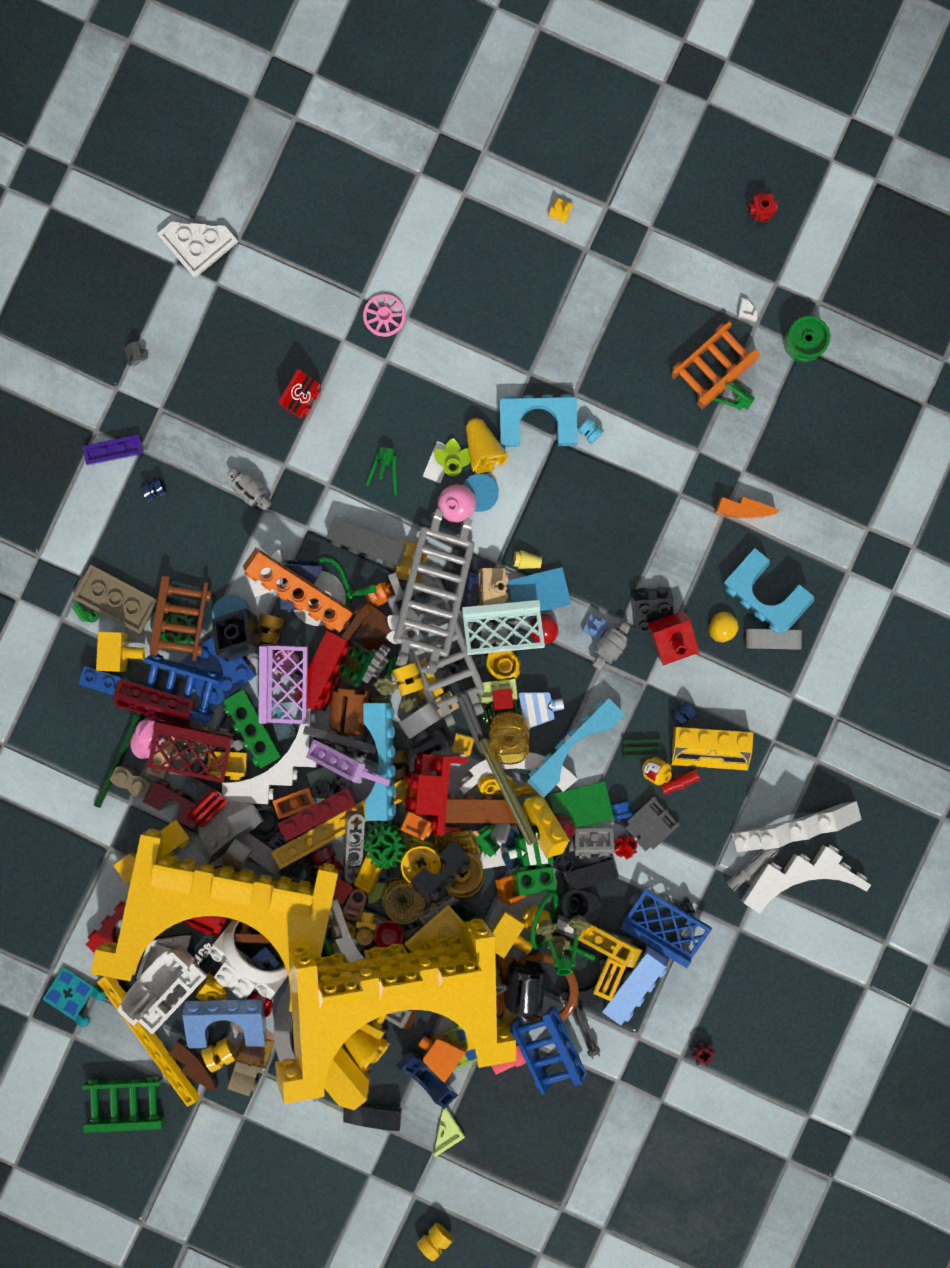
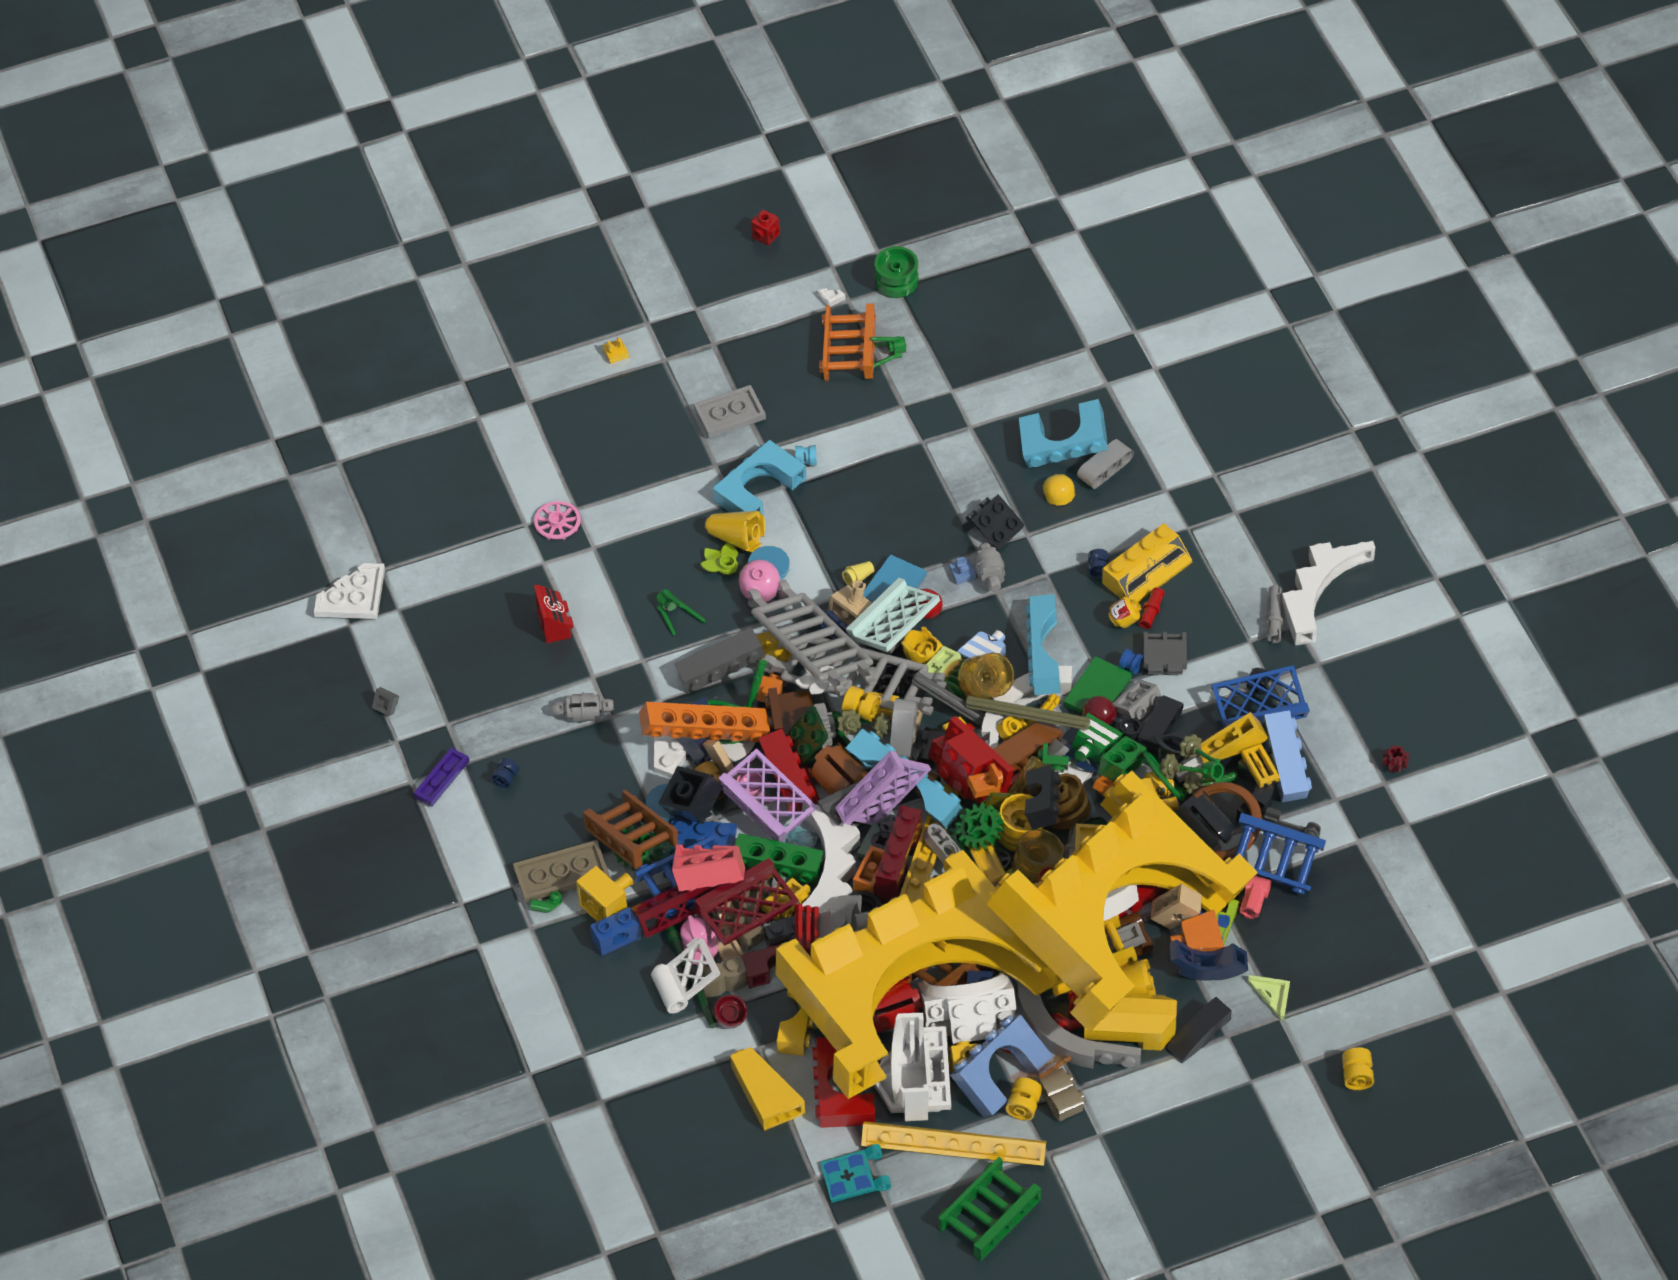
camera: 40 degrees left, 35 degrees down
reddish brown slope [169,1038,219,1092] -> none
white sticker [423,441,446,483] -> none
red tile [492,689,513,711] -> none
yellow arch [522,795,569,858] -> none
red gear [614,834,637,860] -> none
dark green tile [623,739,662,759] -> none
red brick [648,611,699,666] -> none
orange slope [714,497,779,519] -> none
white arch [732,801,862,852] -> none
none -> white piece [651,938,721,1013]
none -> clear green plate [653,841,675,861]
none -> coral wedge [672,845,745,891]
none -> light grey plate [694,385,766,438]
none -> tan tile [703,740,739,779]
none -> dark red hair [713,995,748,1029]
none -> yellow slope [730,1047,806,1131]
none -> tan brick [1151,884,1202,930]

